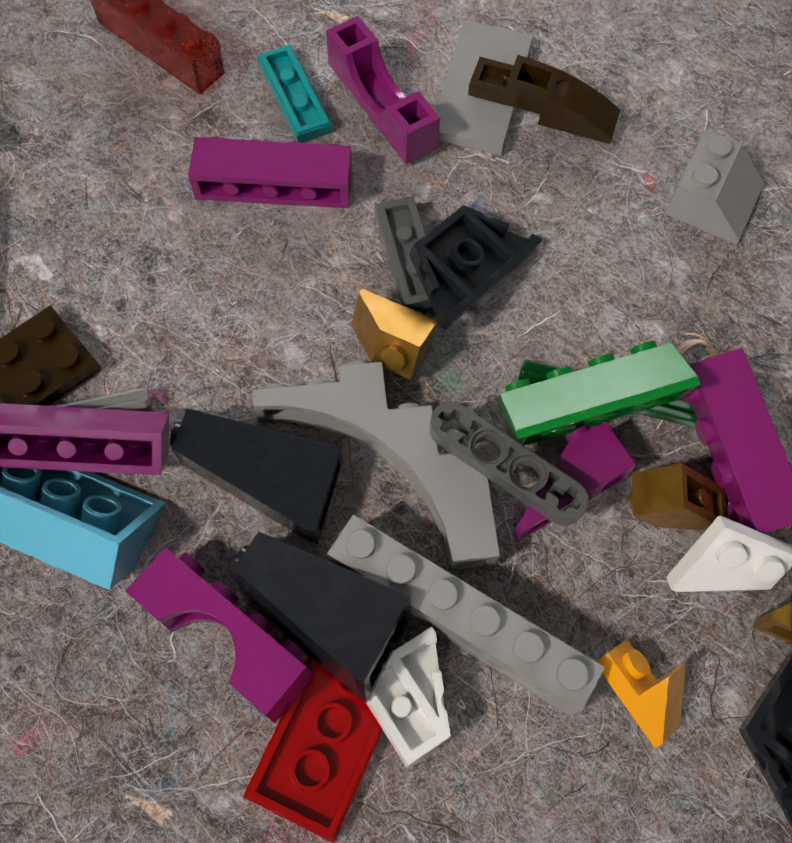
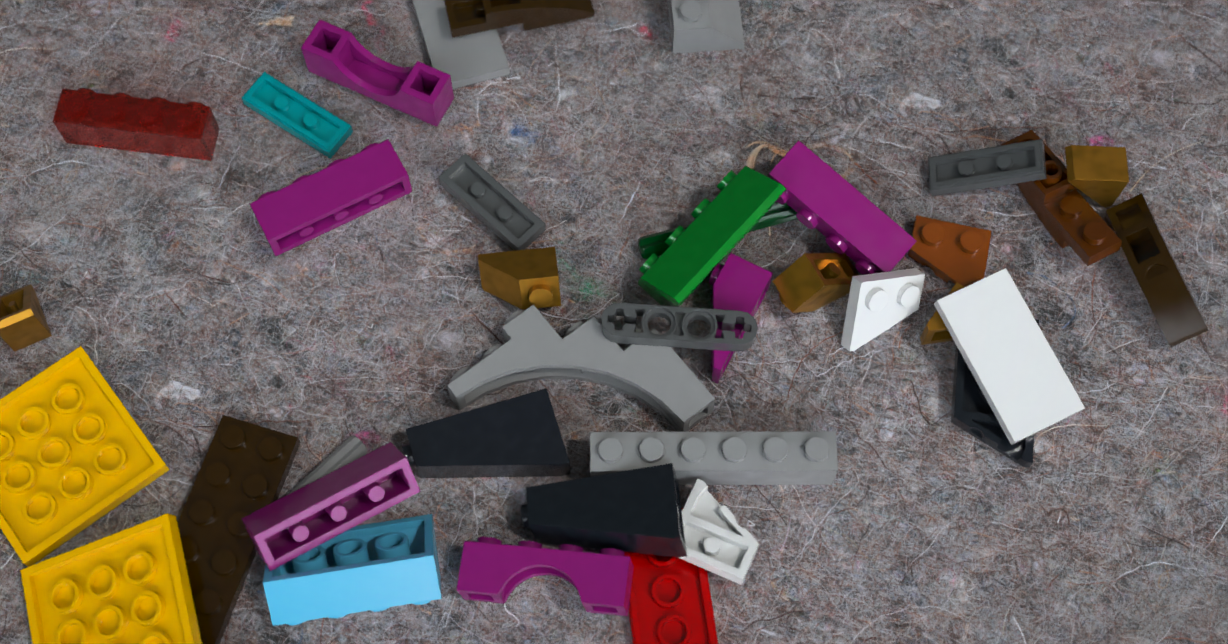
camera: 30 degrees left, 0 degrees up
black wing [409,205,543,331] -> none
light orange slope [596,639,686,748] -> none

